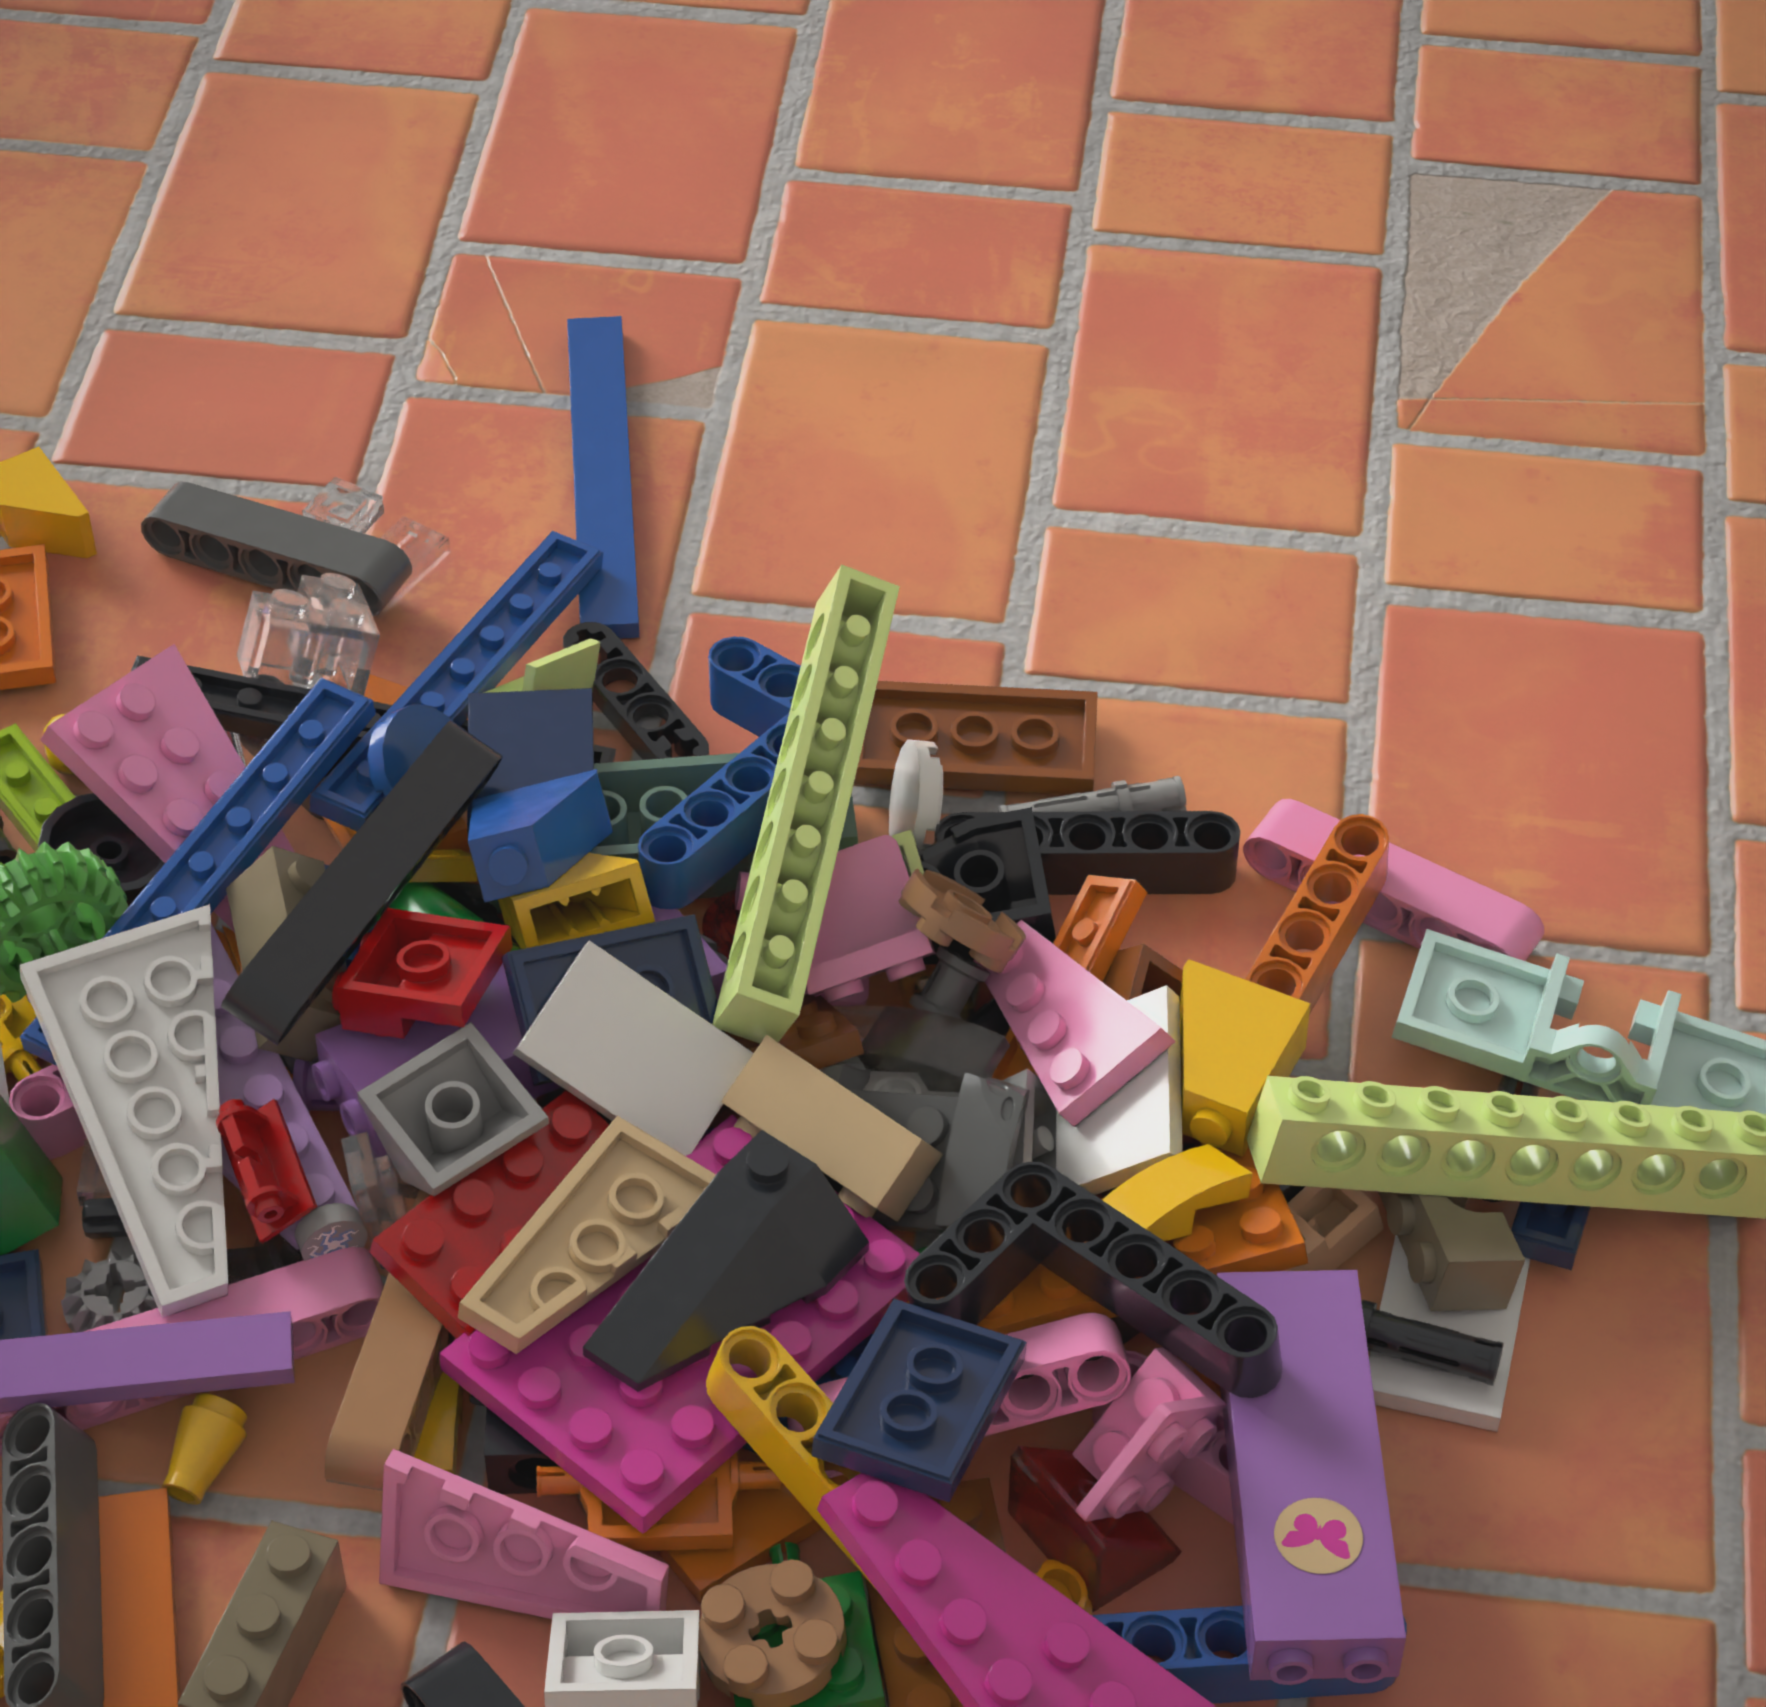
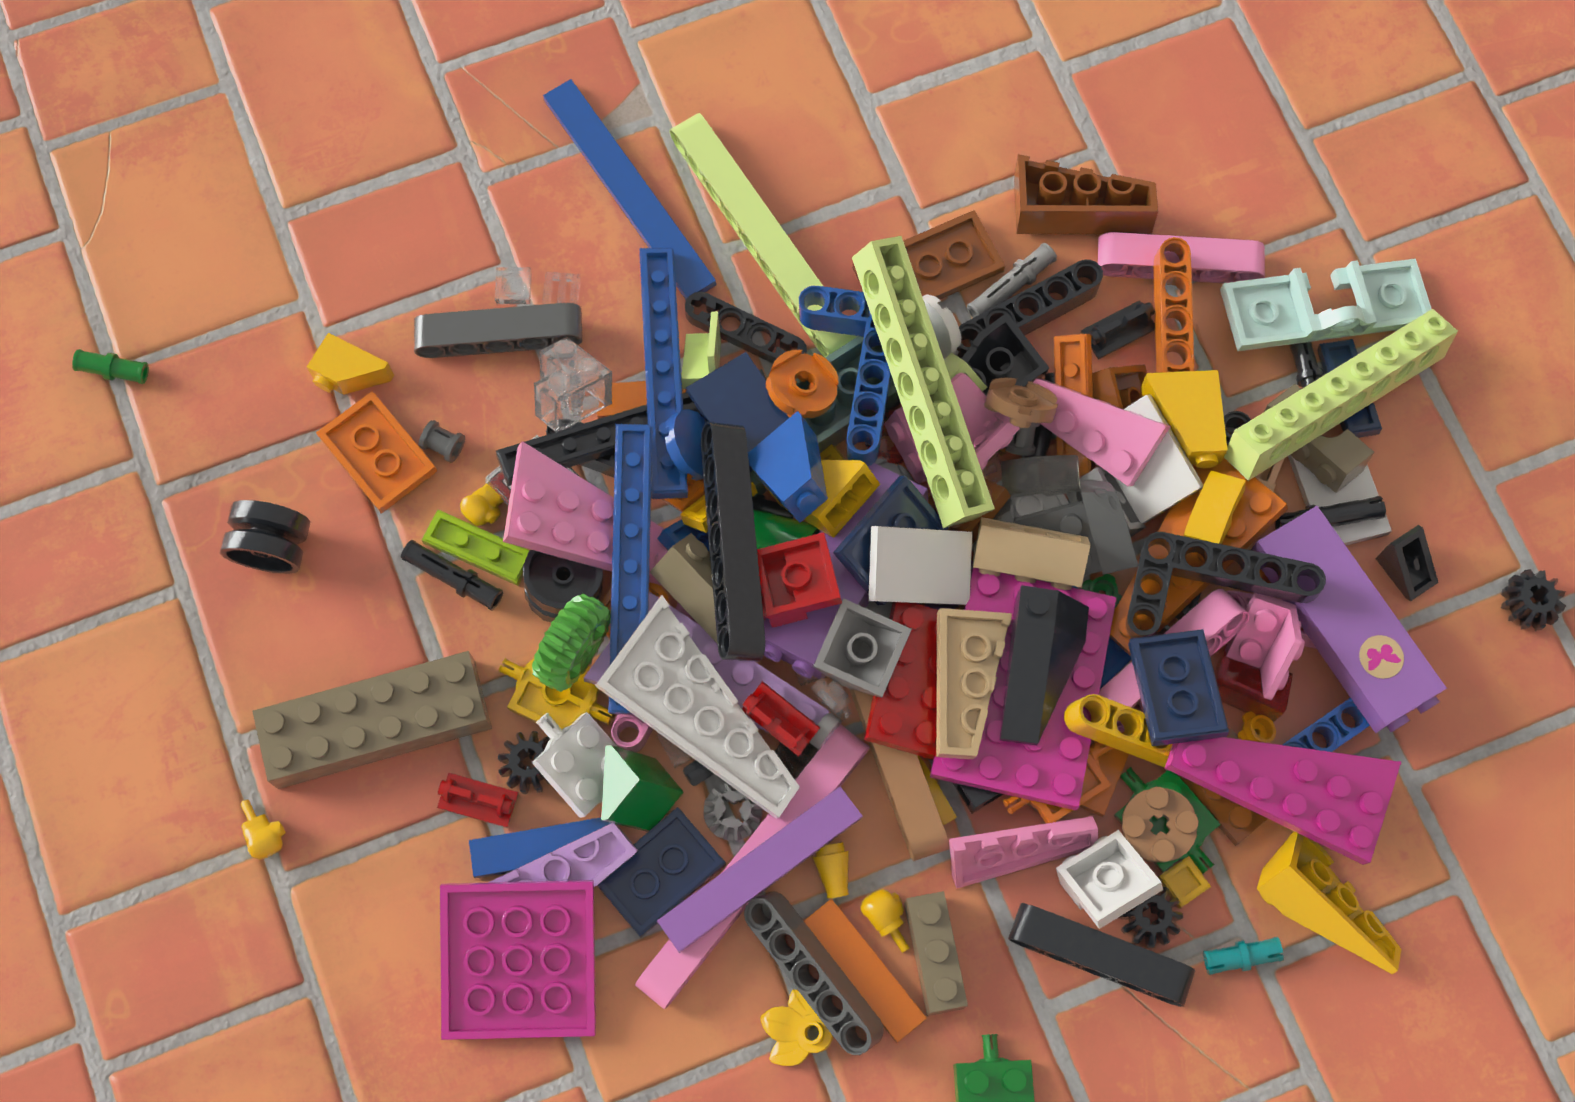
camera: 30 degrees left, 25 degrees up
none -> dark grey bush [419,420,465,463]
none -> yellowish green beam [669,113,858,357]
none -> orange plate [765,350,839,419]
none -> yellow piece [860,889,910,953]
none -> dark orange wedge [1014,154,1158,234]
none -> black hinge [1081,300,1155,359]
none -> black slope [1375,525,1439,601]
none -> black gear [1501,569,1566,631]

